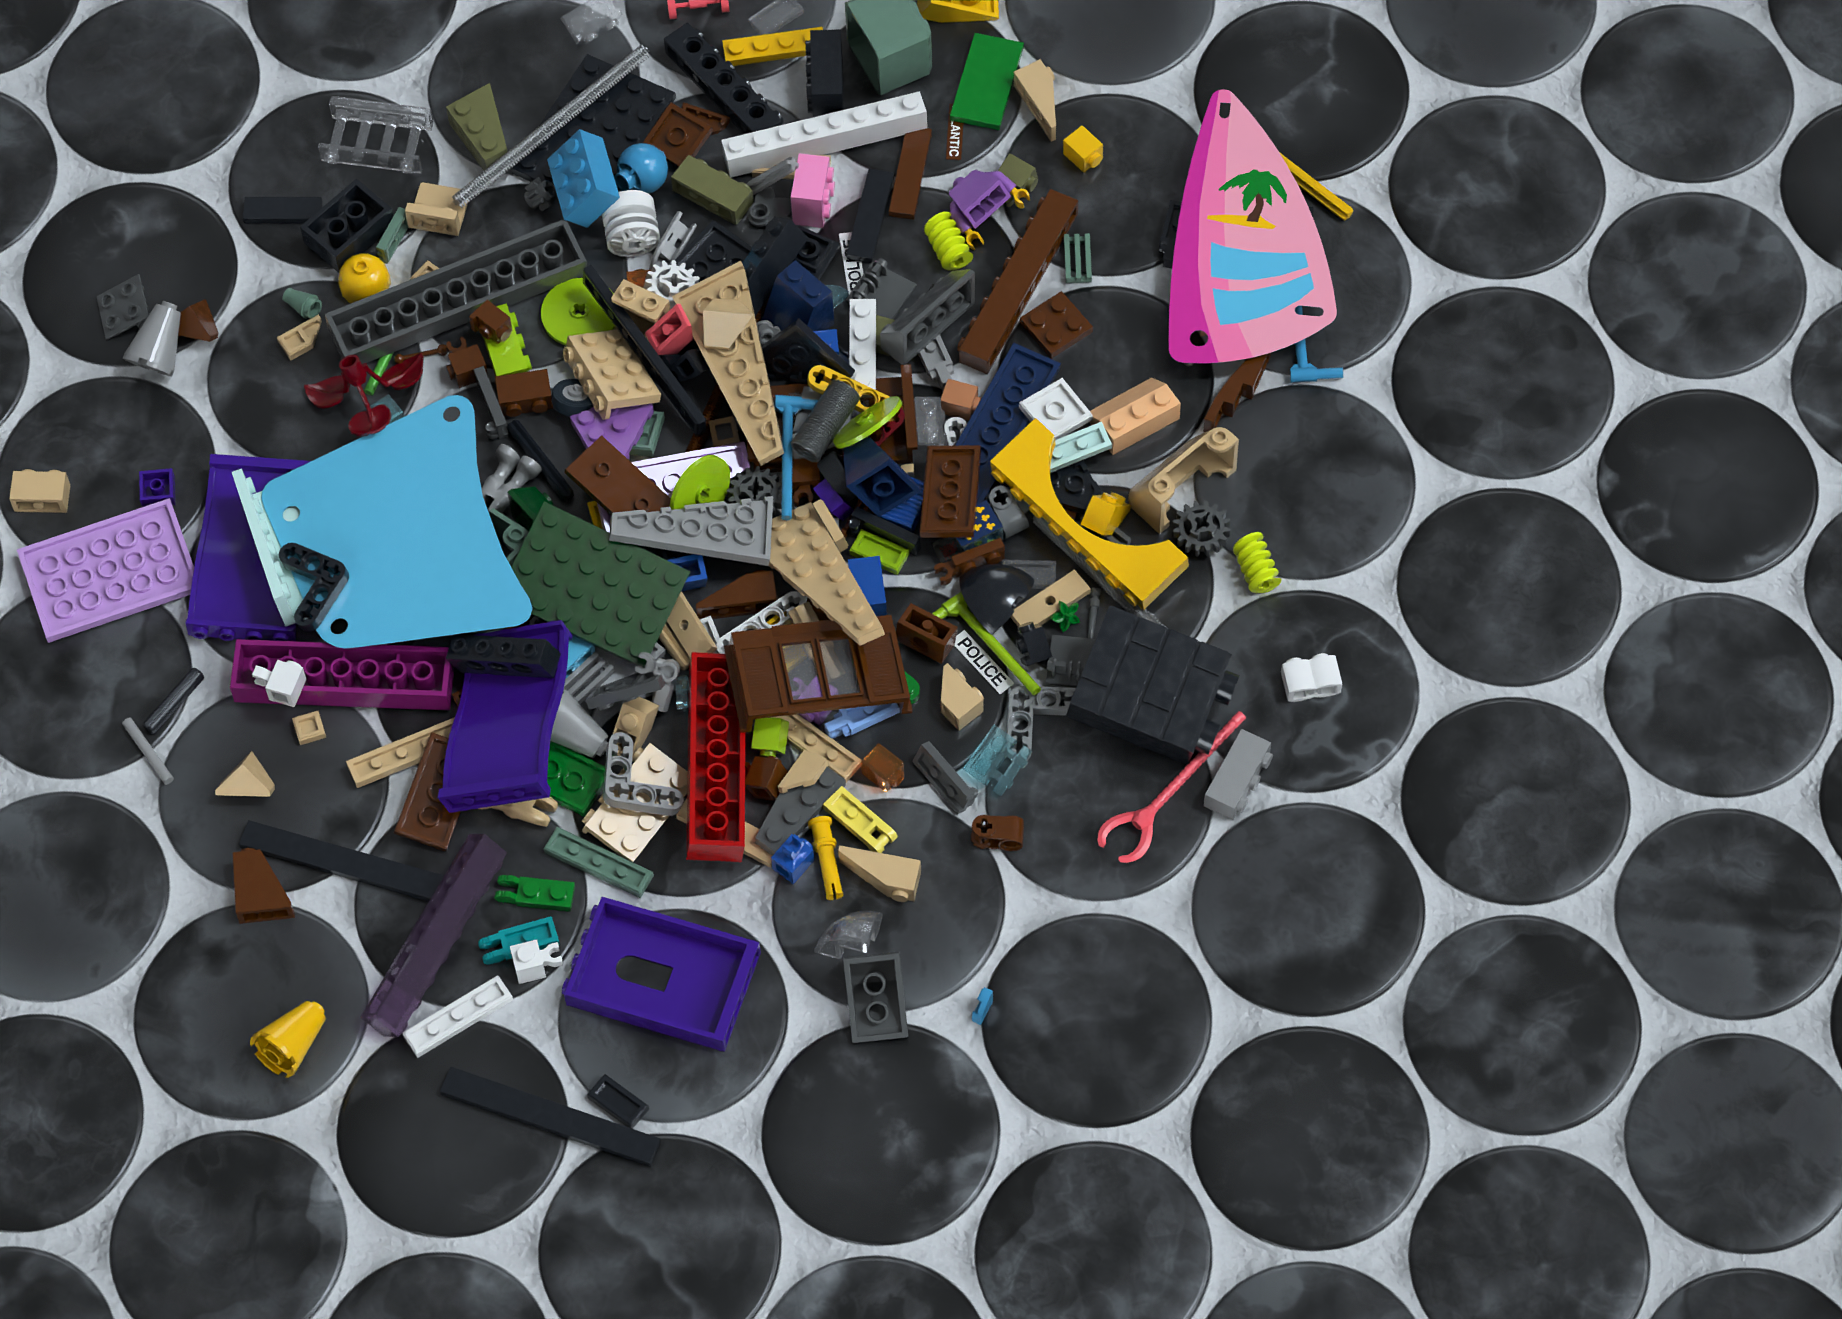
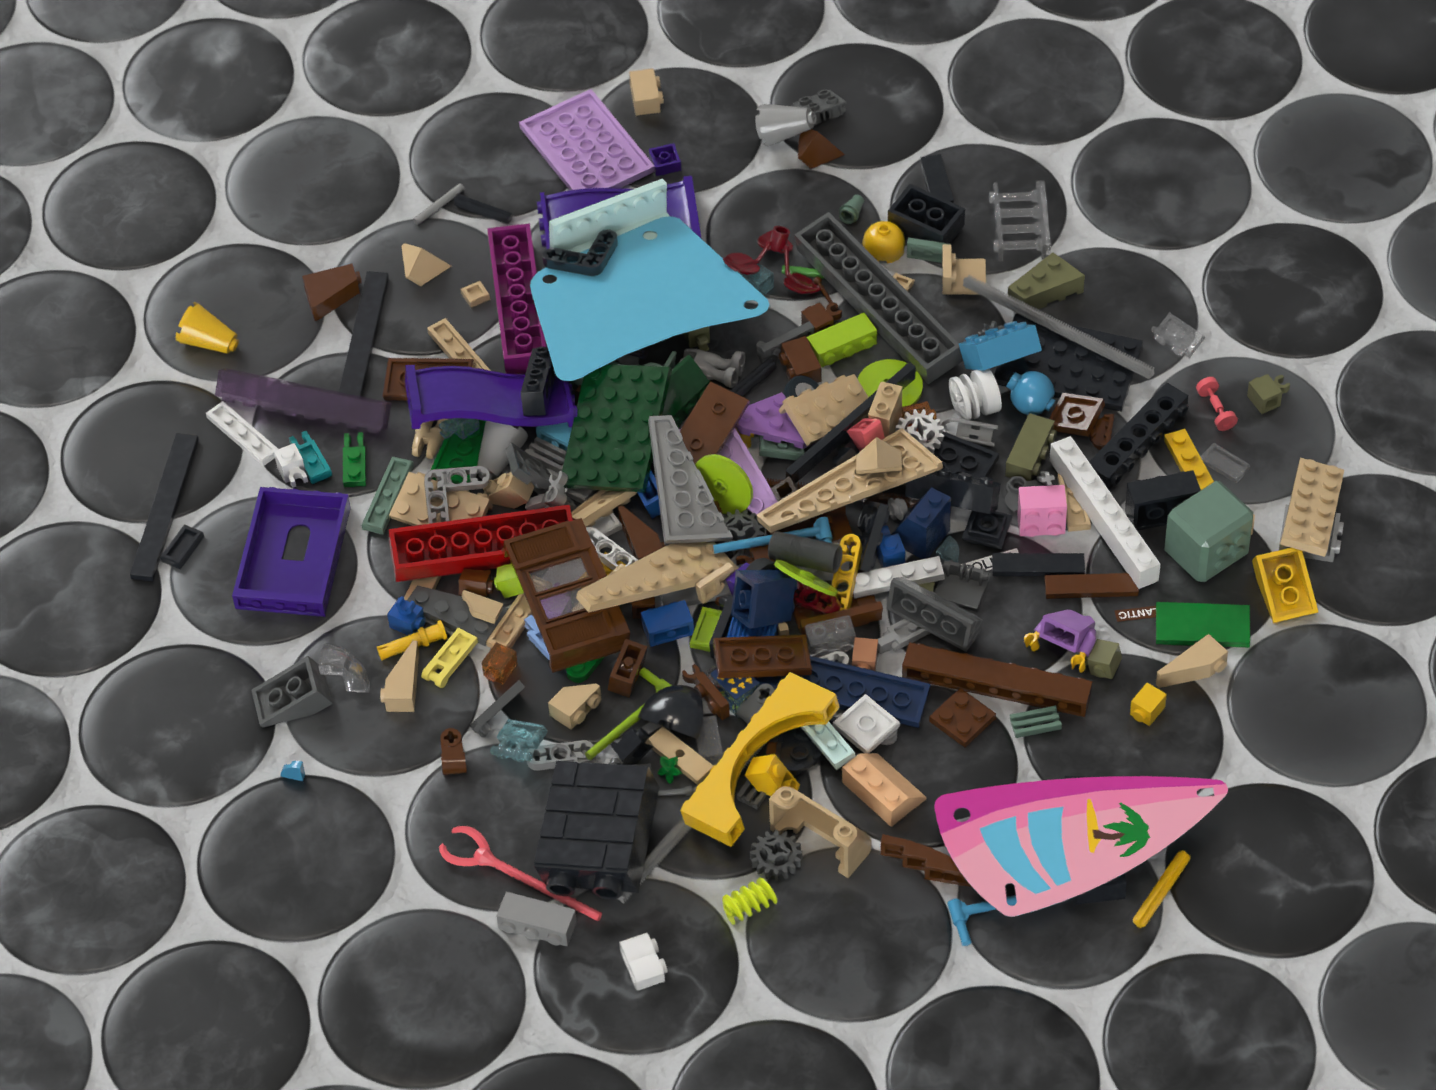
camera: 80 degrees right, 10 degrees down
white brick [252,660,306,707] -> none
tan tile [277,314,322,360] -> none
reddish brown brick [469,299,513,344] -> none
neon yellow piece [924,211,973,271] -> none
white sticker [955,630,1015,694] -> none

